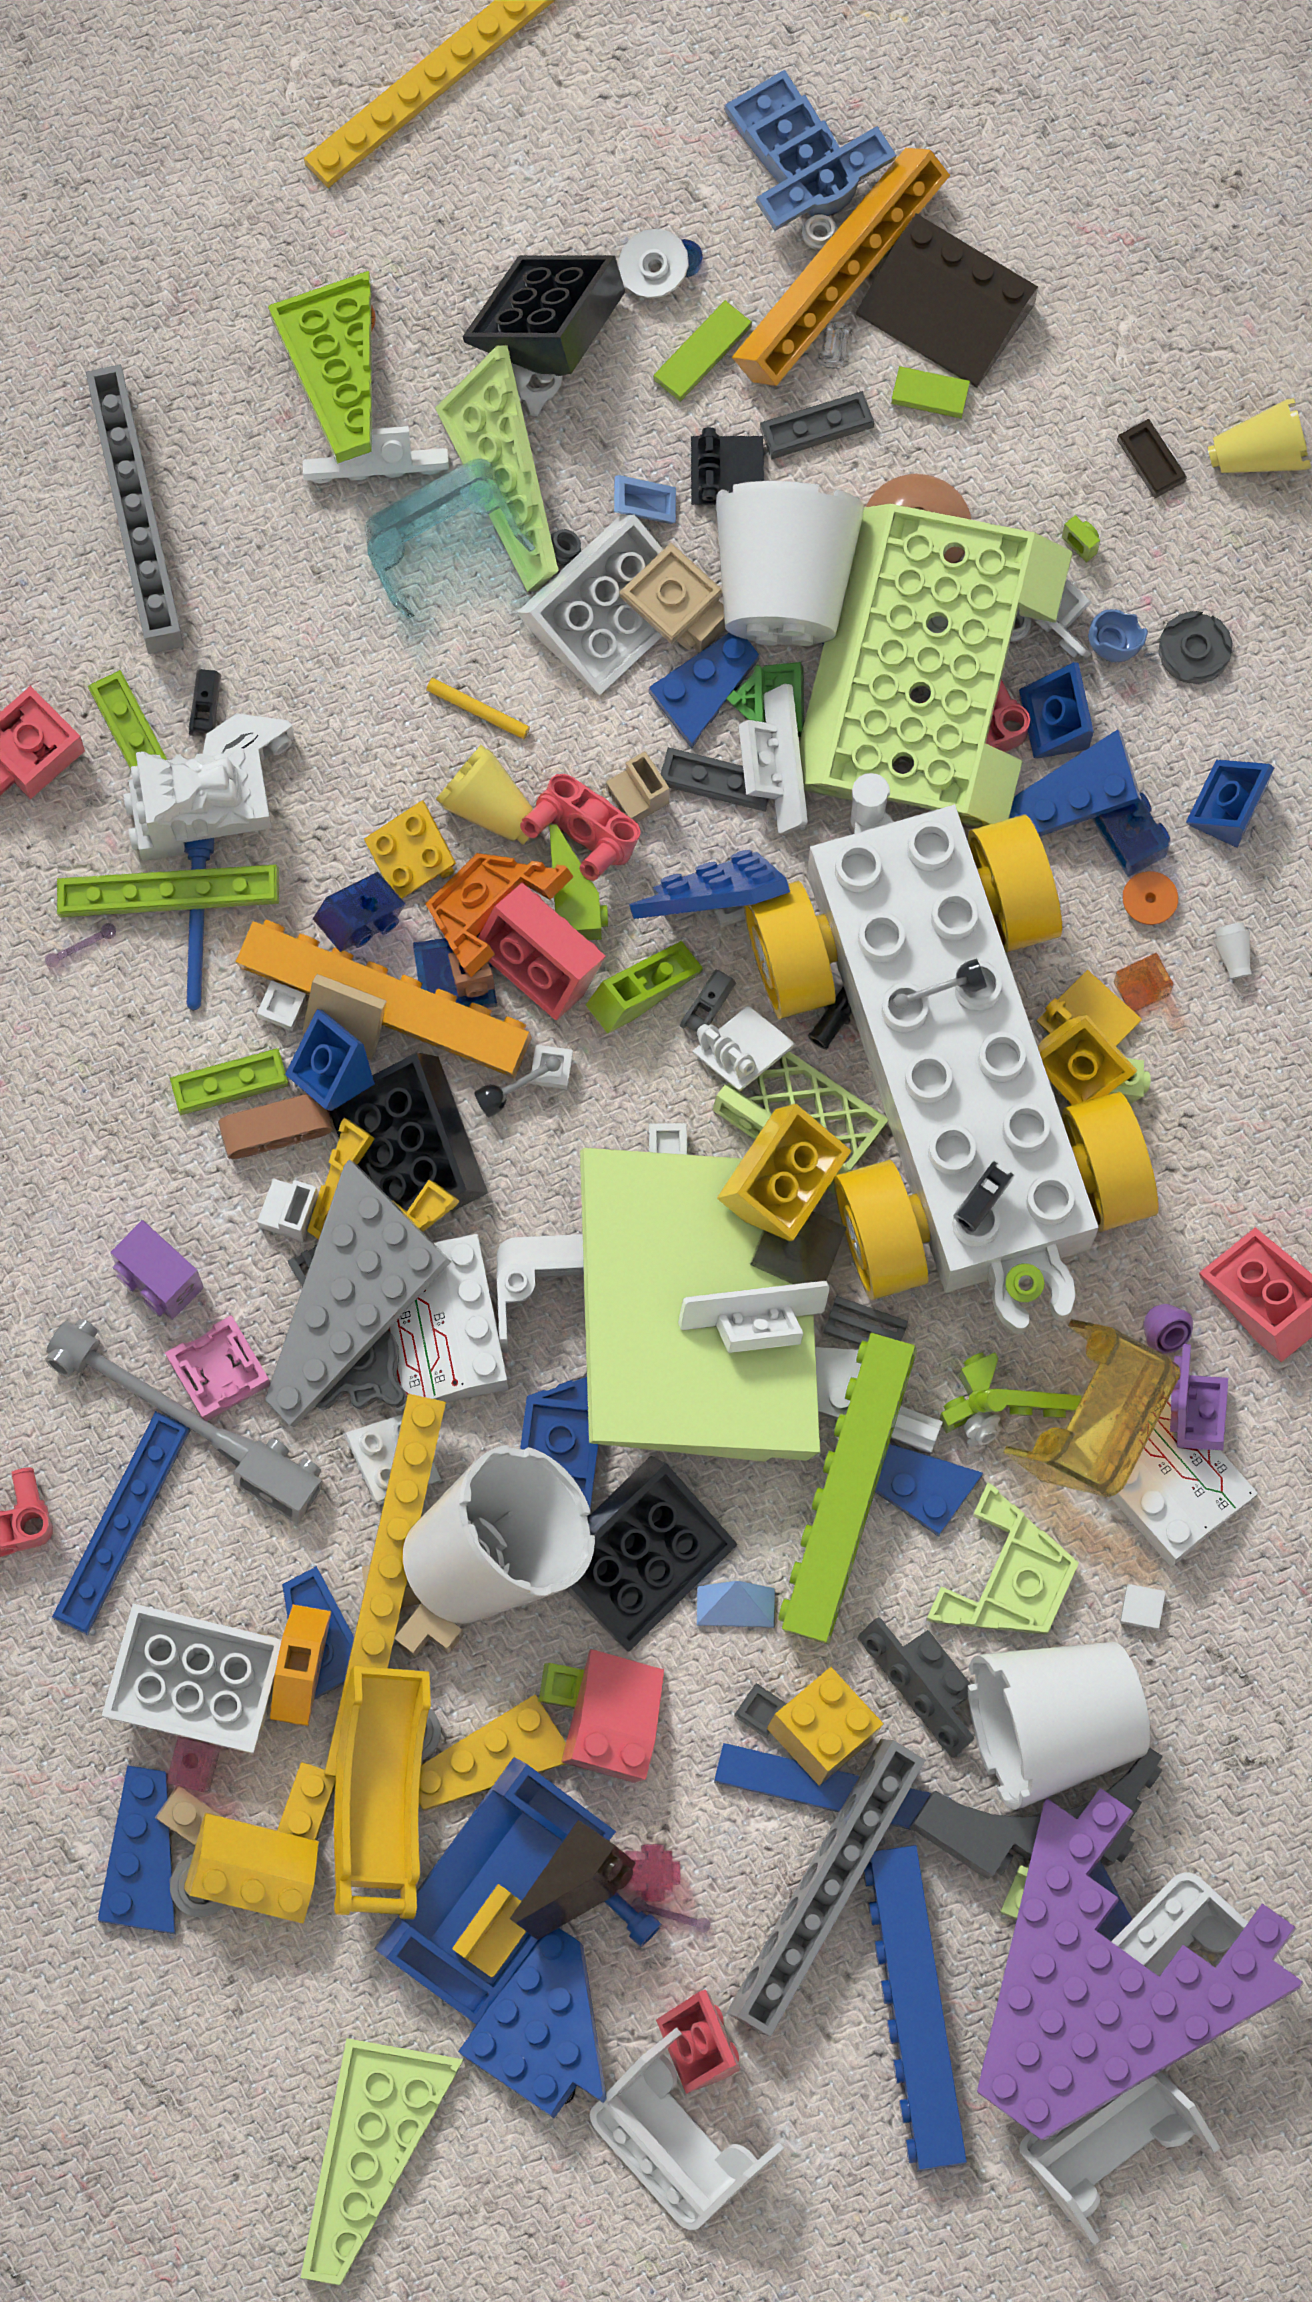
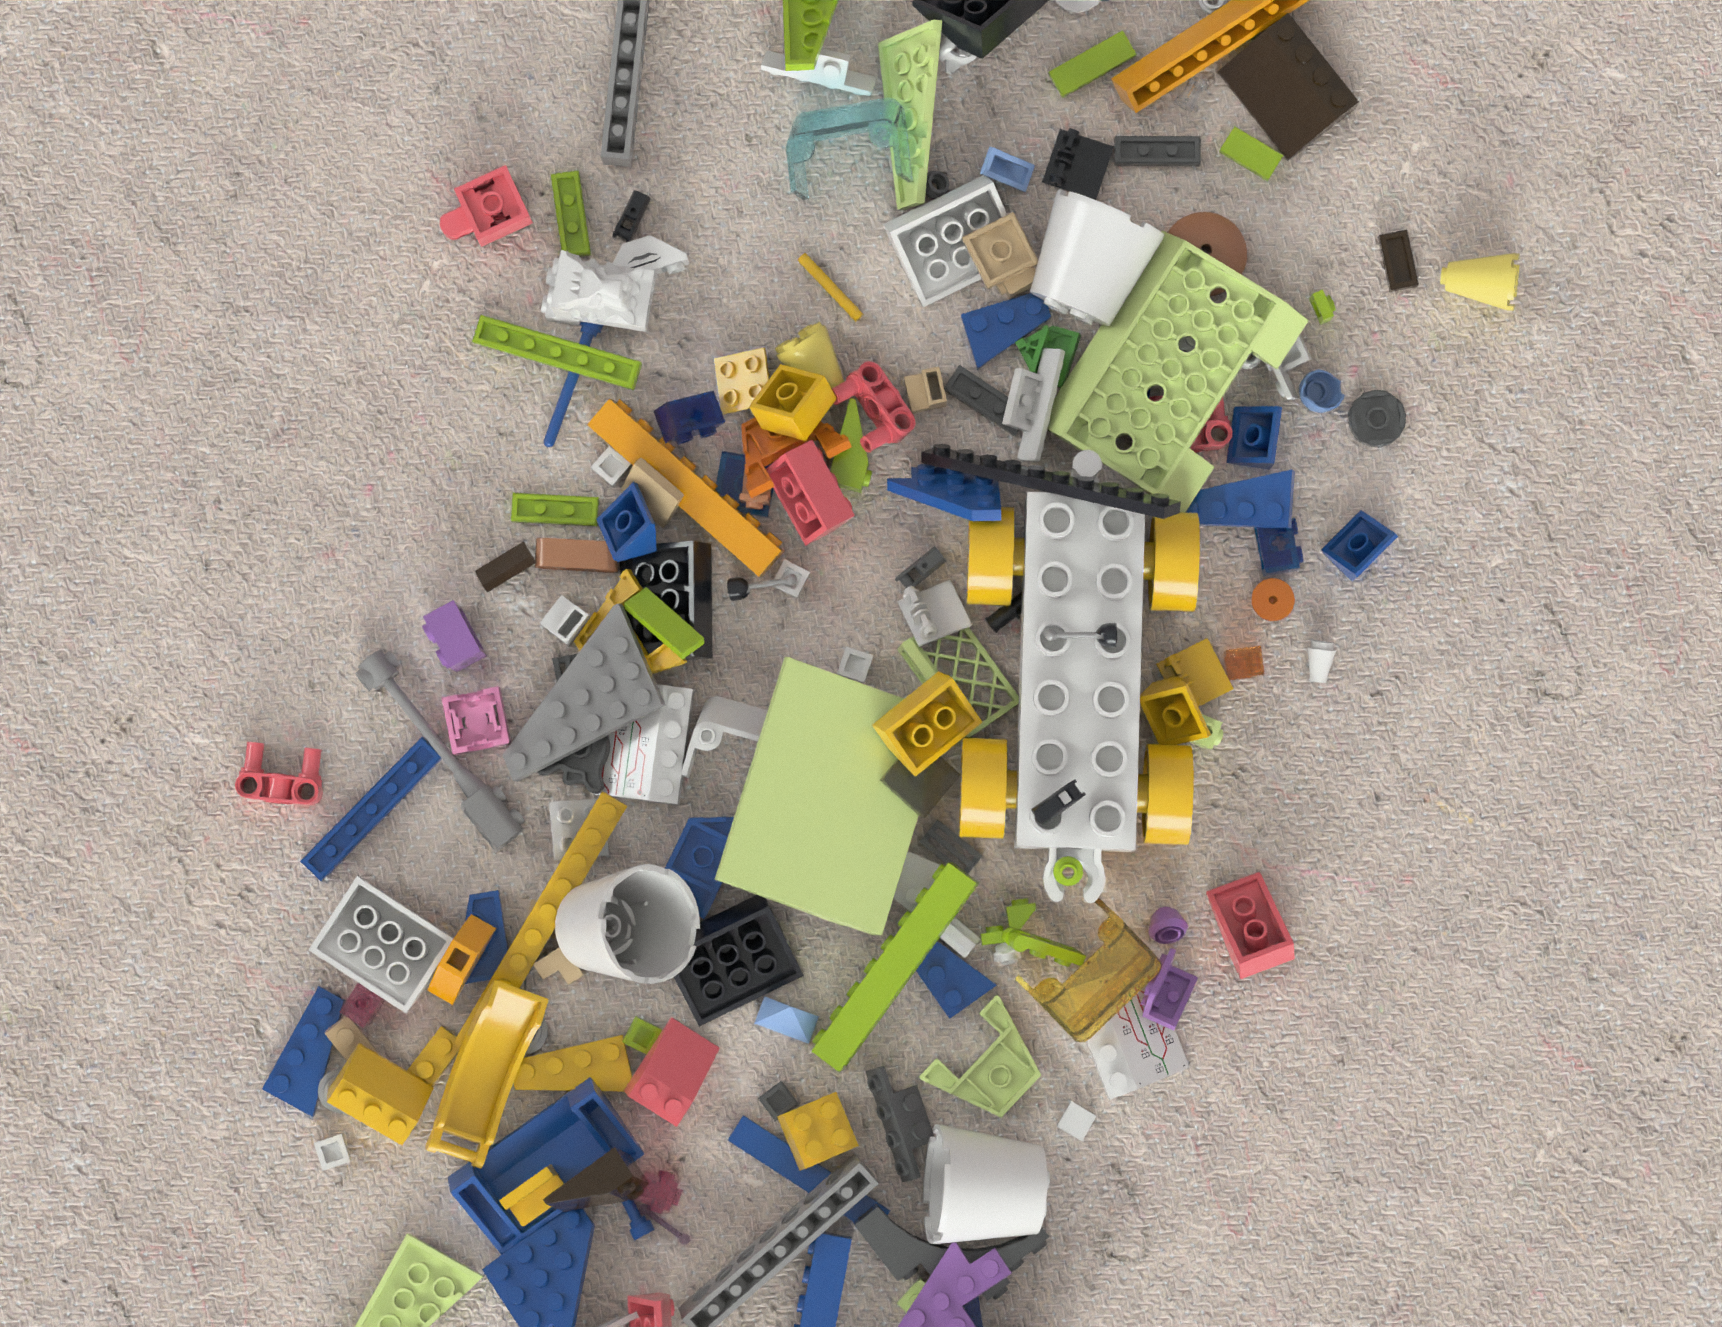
camera: 25 degrees right, 10 degrees up
clear purple hinge [45,923,116,967] -> none
lime slope [586,940,704,1034] -> none
white bracket [678,1281,830,1353] -> none
none -> white plate [314,1133,352,1171]
none -> dark brown tile [475,541,536,592]
none -> lime tile [624,587,704,660]
none -> yellow brick [749,364,837,441]
none -> black plate [921,444,1181,519]

